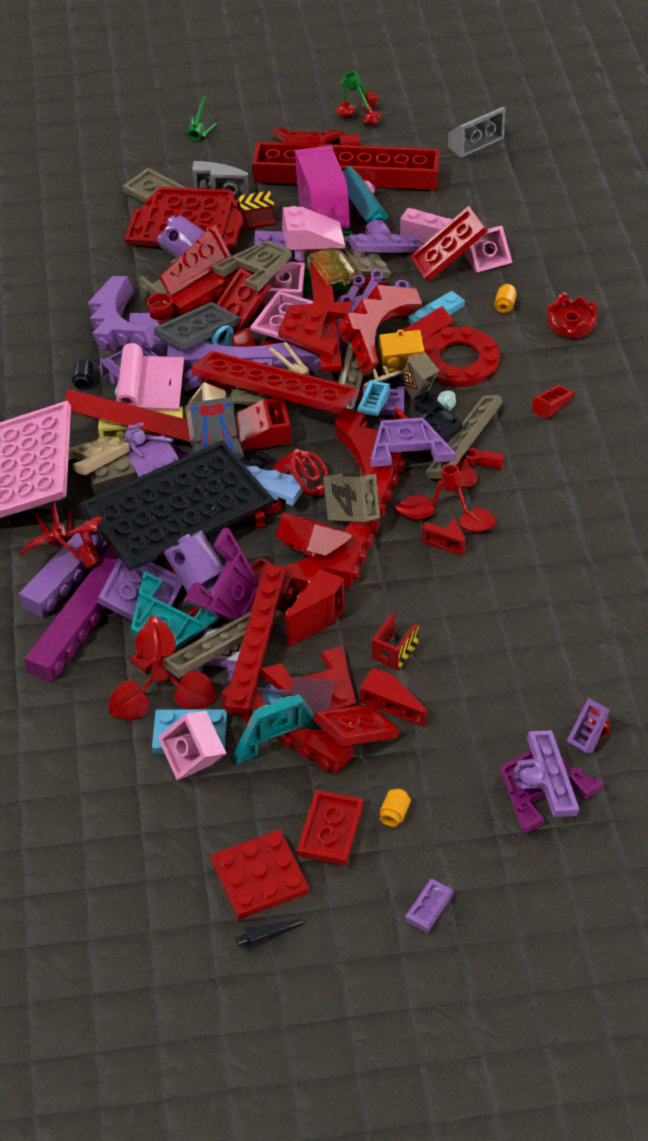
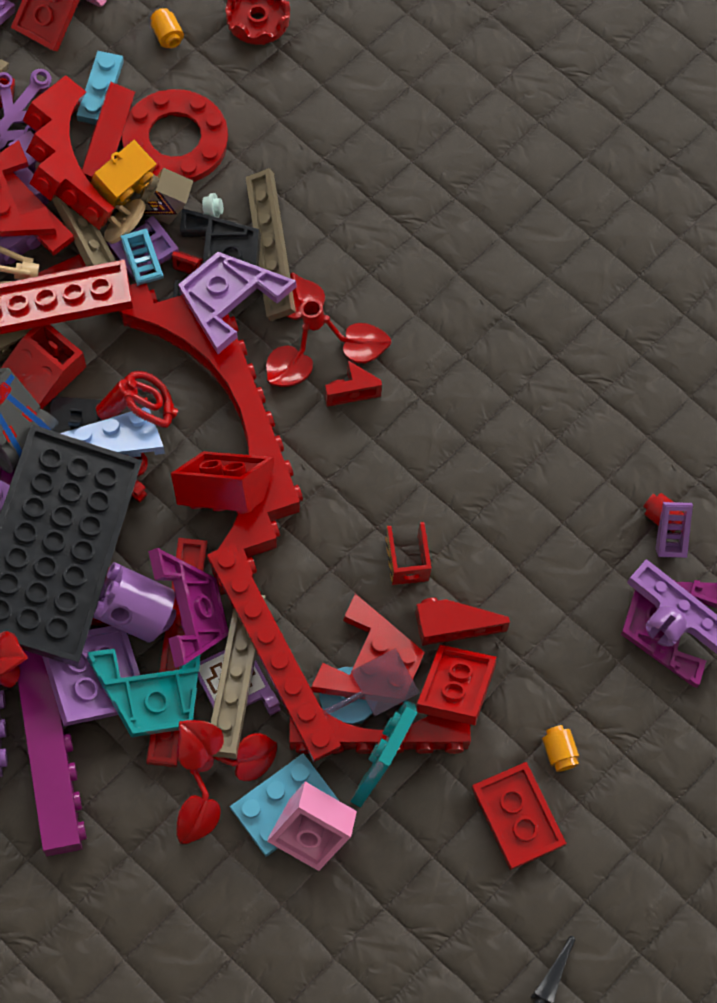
camera: 45 degrees left, 20 degrees up
red plate [210,830,310,920] -> none
red slope [284,569,345,647] -> none
dark tan panel [323,473,380,522] -> none
medium lavender plate [405,879,453,933] -> none
red bar [466,448,504,470] -> none
red slope [531,385,575,419] -> none

